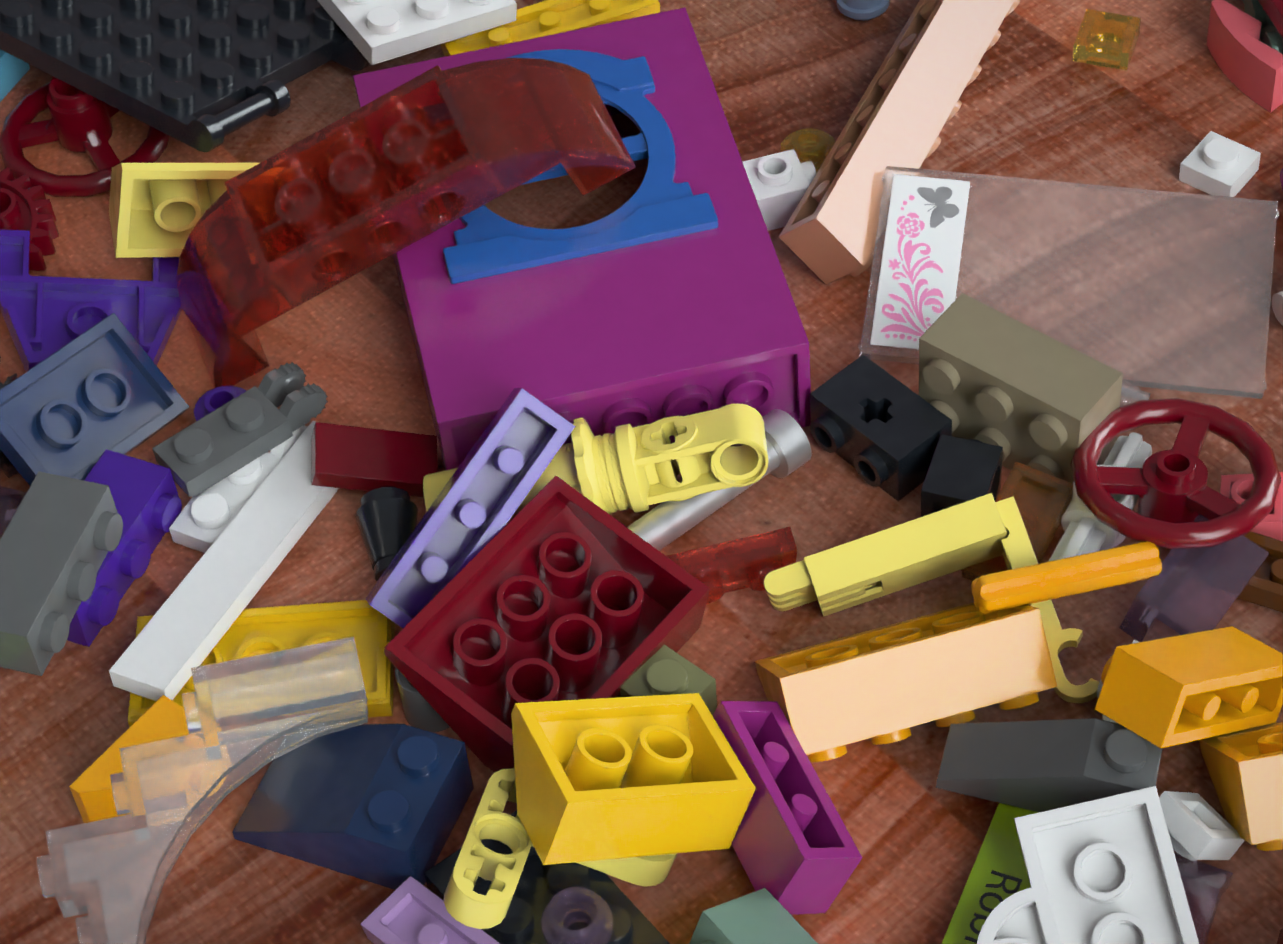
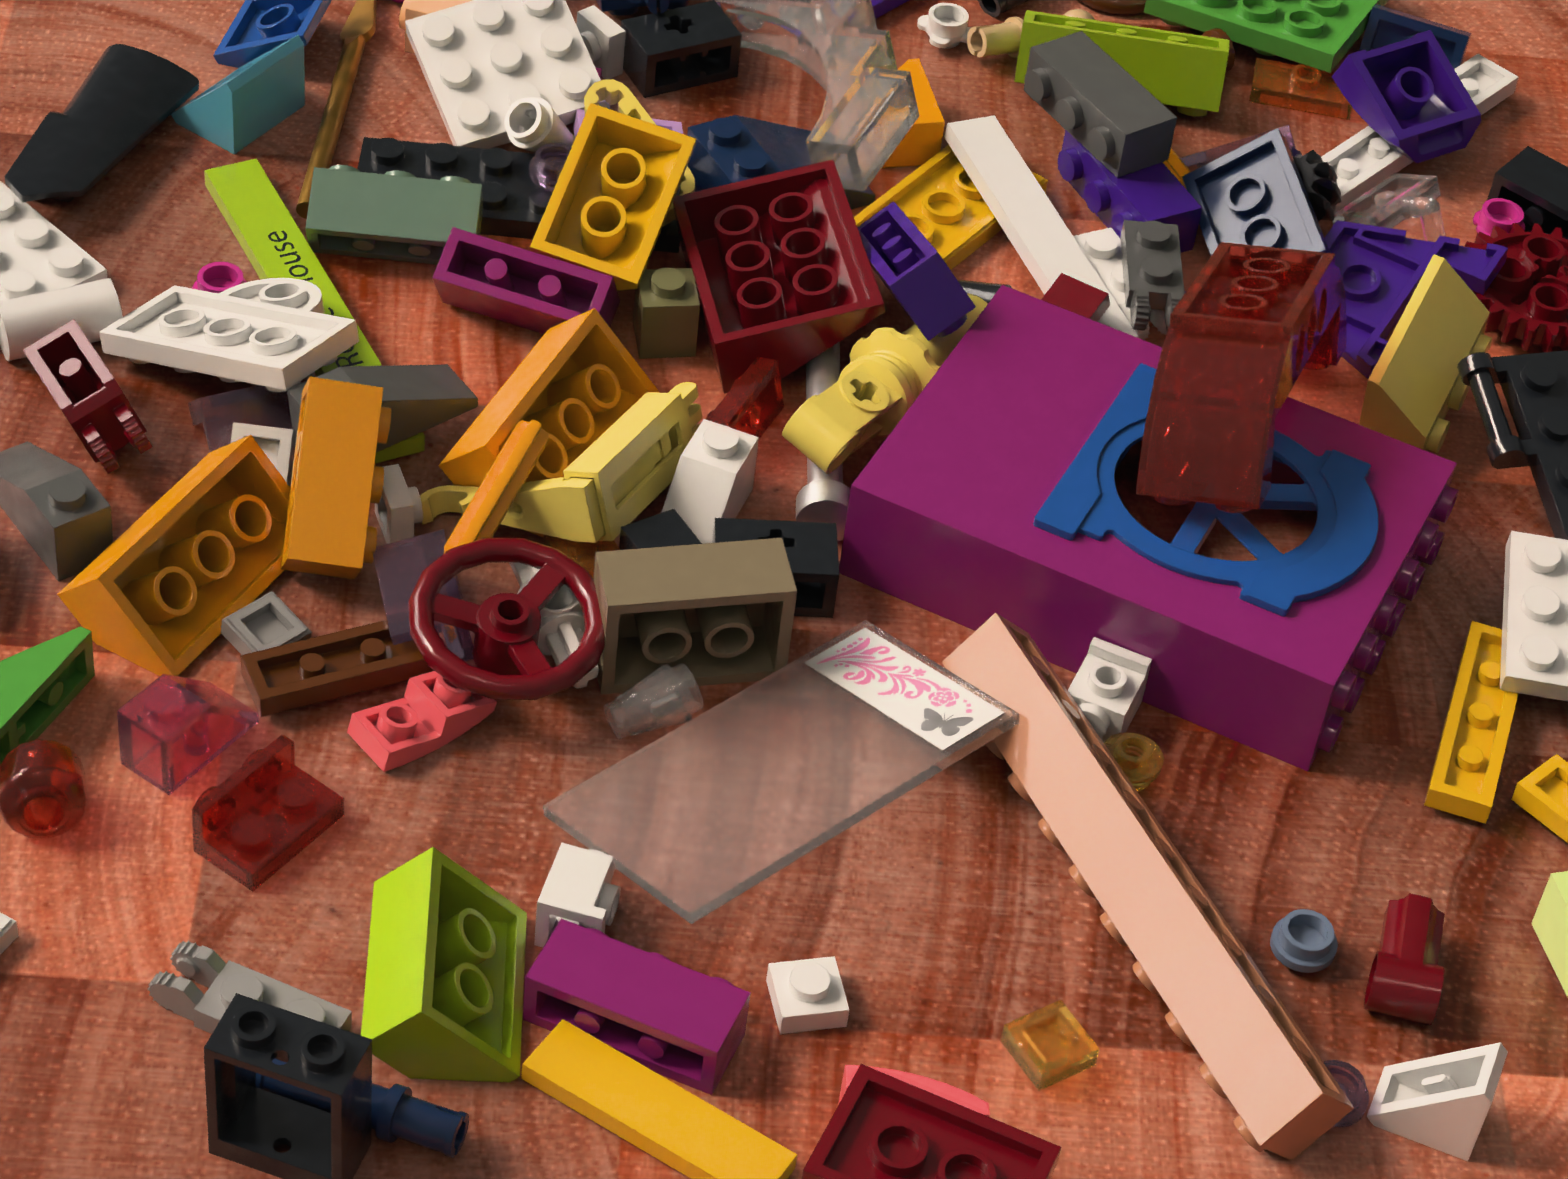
camera: 120 degrees right, 5 degrees down
none -> white slope [661,419,759,544]

